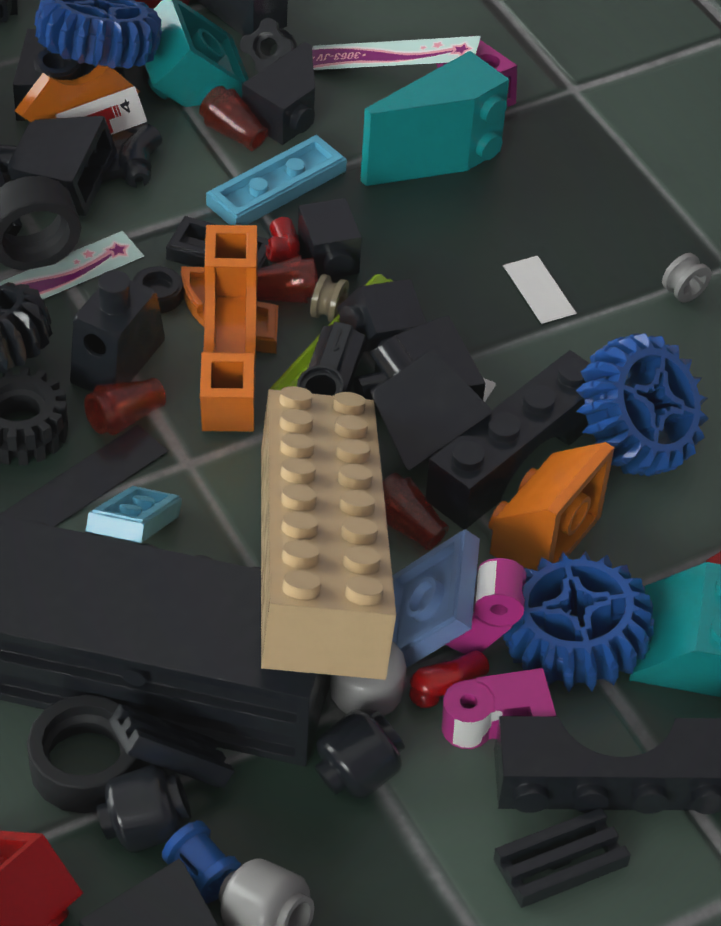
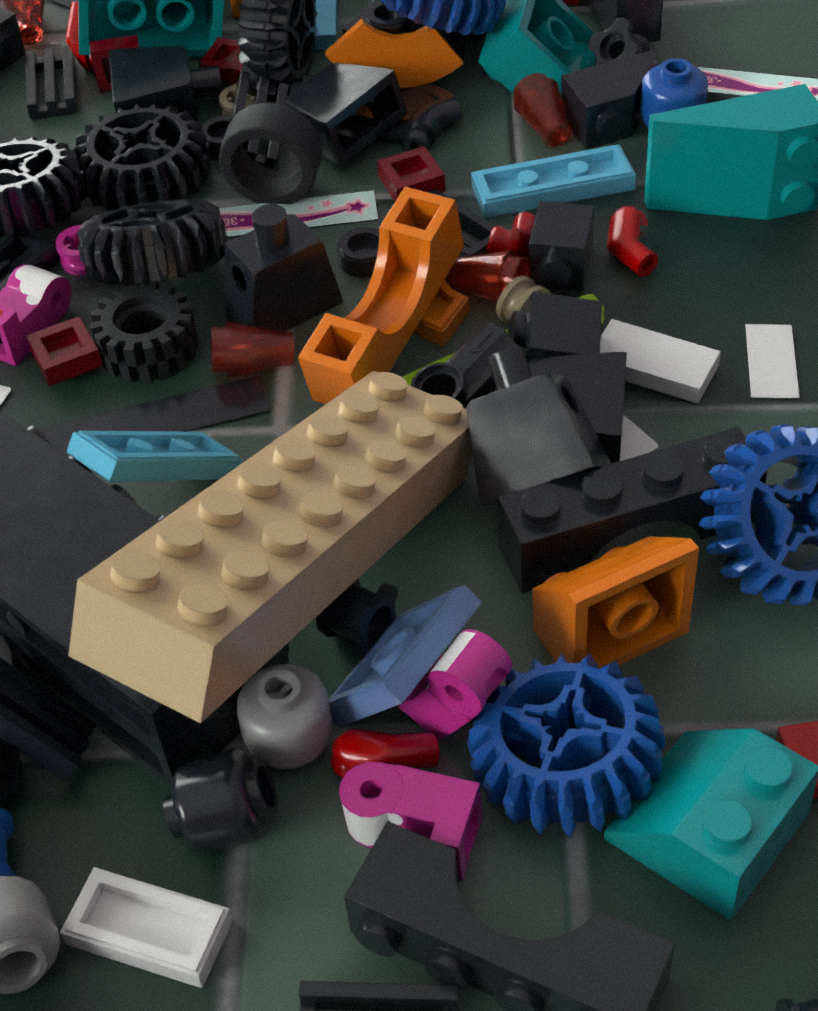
camera: 35 degrees right, 0 degrees up
white sticker [55,86,147,135] -> none
clear red cone [382,473,449,551] -> none
none -> white tile [60,867,233,989]
none -> dark red plate [377,146,446,201]
none -> white tile [600,319,721,404]
none -> red arm [606,206,658,277]
none -> blue head [640,58,708,128]

